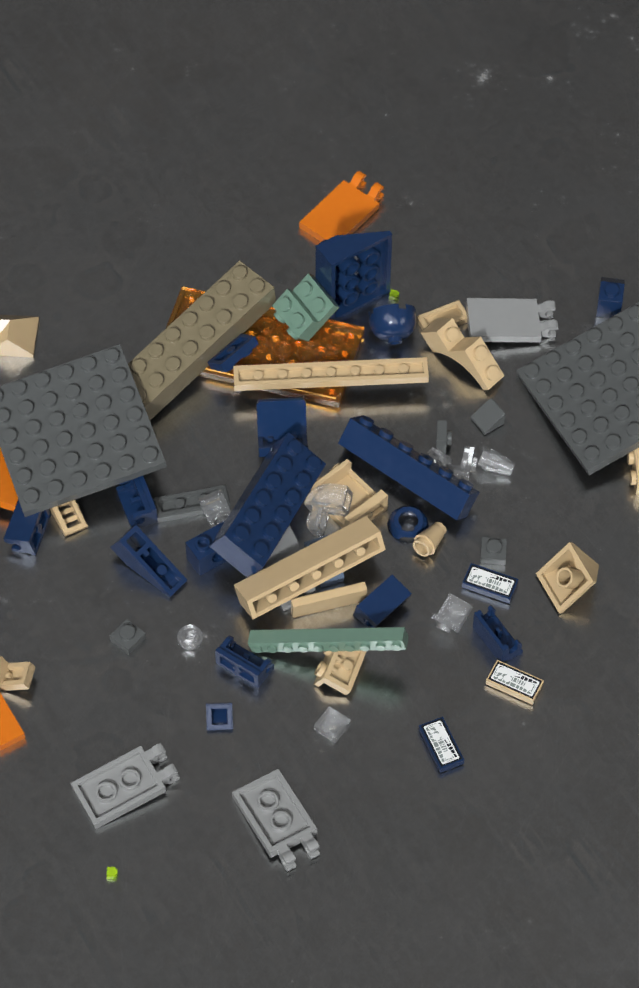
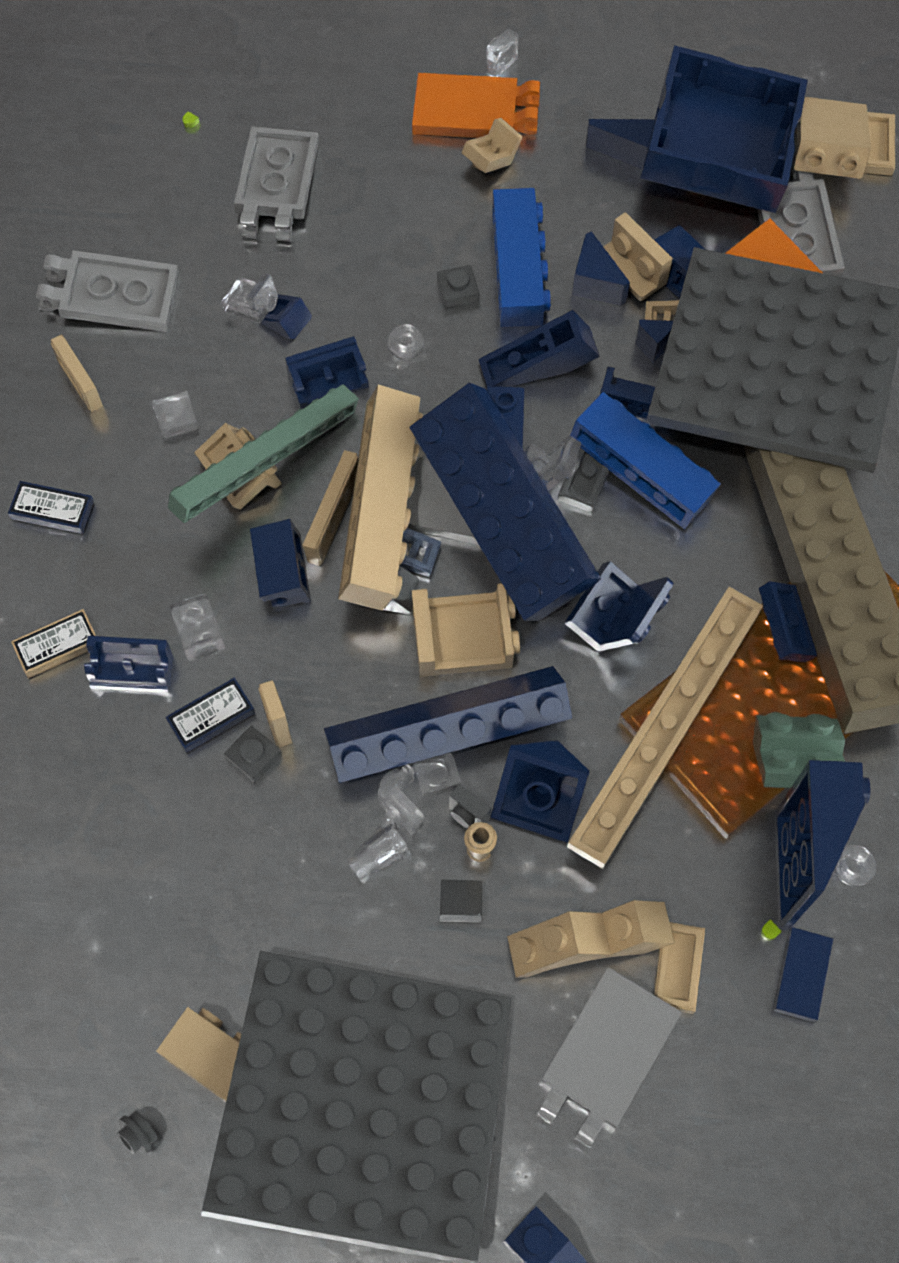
camera: 125 degrees right, 10 degrees up
clear brick [304,483,353,537] -> none
dark blue cylinder [368,304,417,345] -> none
dark blue piece [387,506,429,540] -> none
tan cone [413,522,447,557] -> none
tan slope [536,542,599,614] -> none
none -> tan tile [50,334,103,412]
none -> clear bracket [221,273,278,324]
none -> tan tile [258,680,292,748]
none -> tan pin [464,822,497,862]
none -> dark blue slope [491,740,590,843]
none -> blue brick [492,188,551,327]
none -> blue brick [569,392,721,530]
none -> dark blue slope [572,231,630,306]
none -> tan bracket [603,212,673,301]
none -> dark blue slope [635,319,673,363]
none -> dark blue tile [773,927,834,1023]

